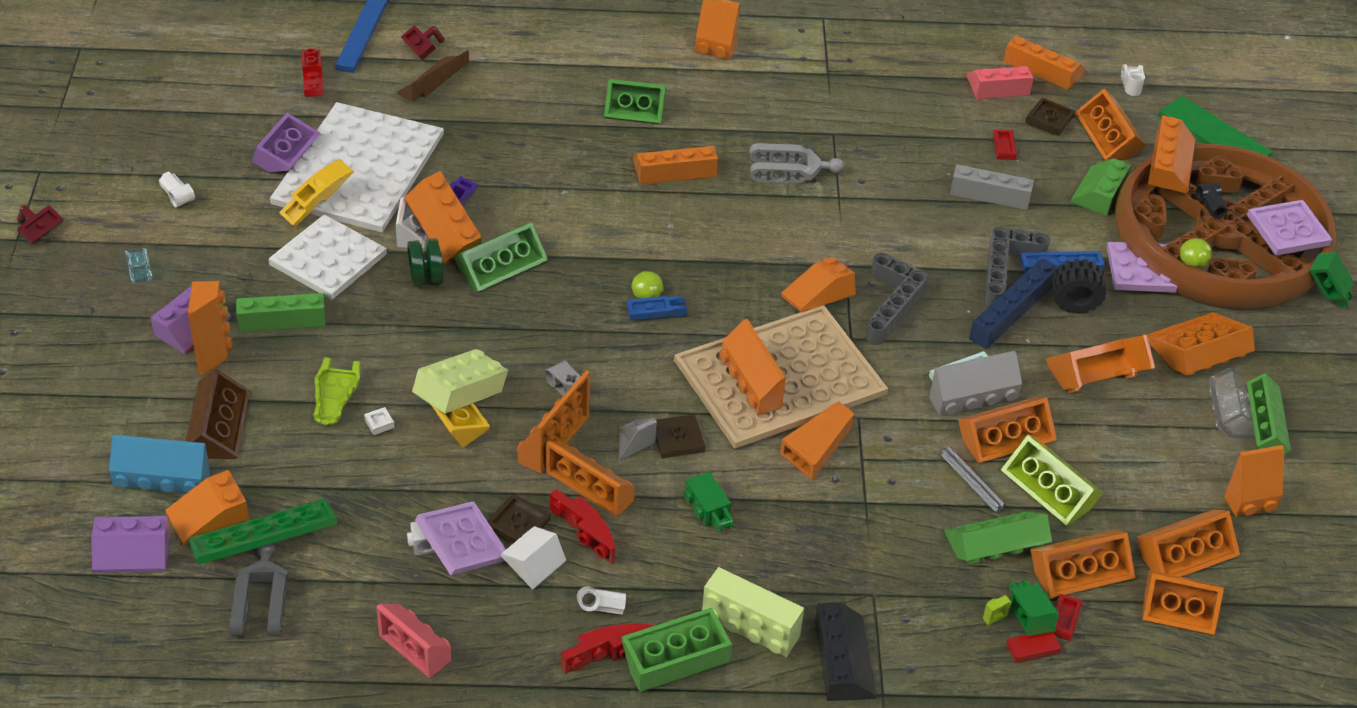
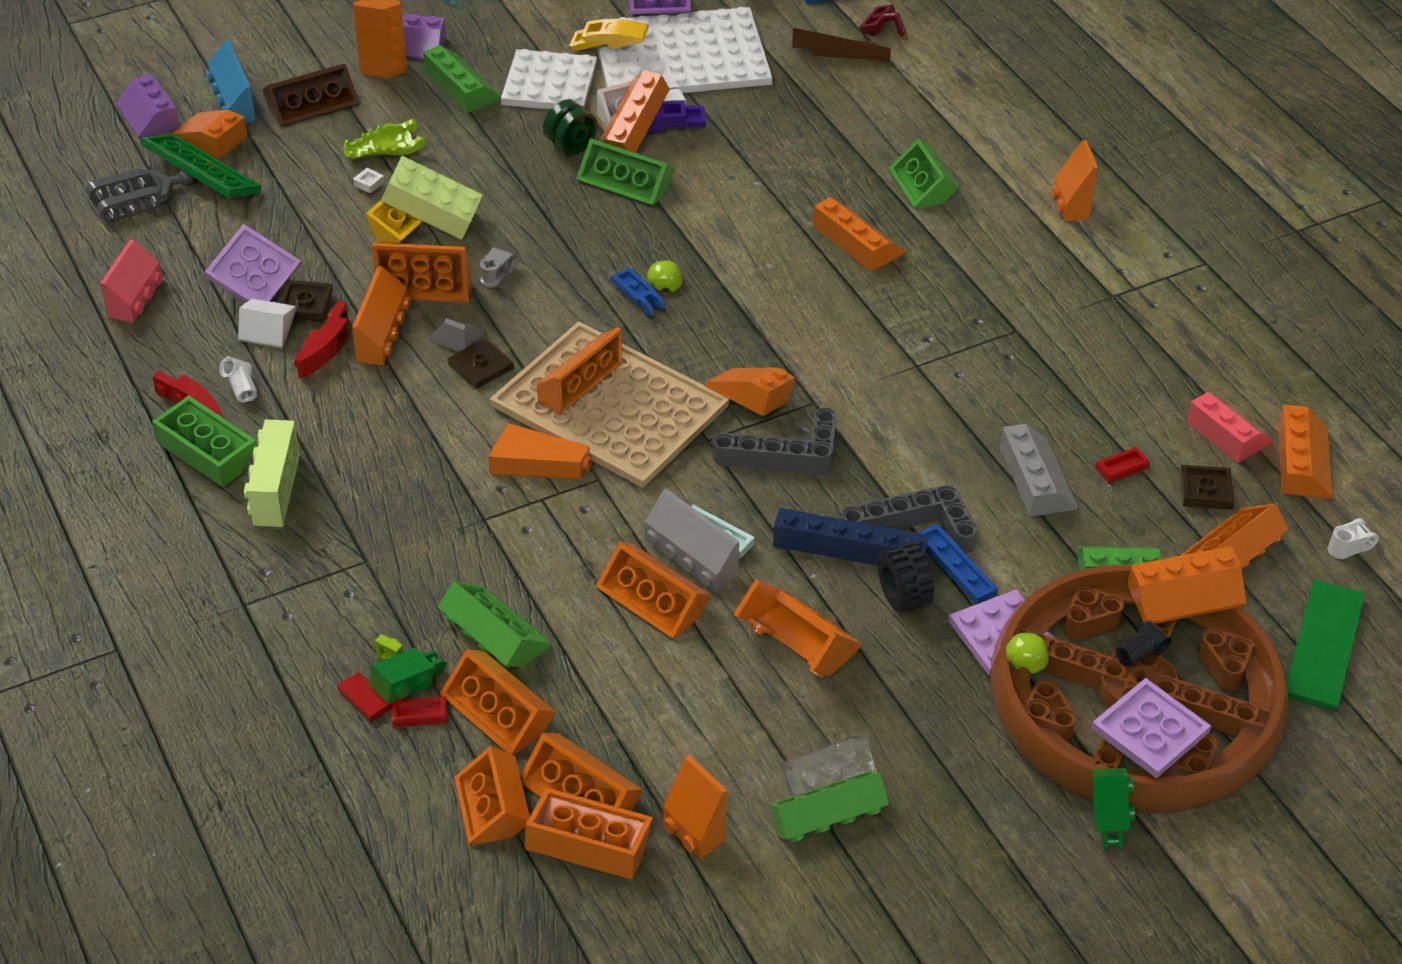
camera: 65 degrees right, 0 degrees up
green brick [683,471,734,533] -> none
light grey piece [749,143,844,184] -> none
black slope [815,602,876,701] -> none
axle [941,446,1005,512] -> none
lime slope [1001,435,1103,526] -> none
orange slope [1147,312,1255,375] -> none
none -> orange slope [525,787,653,880]

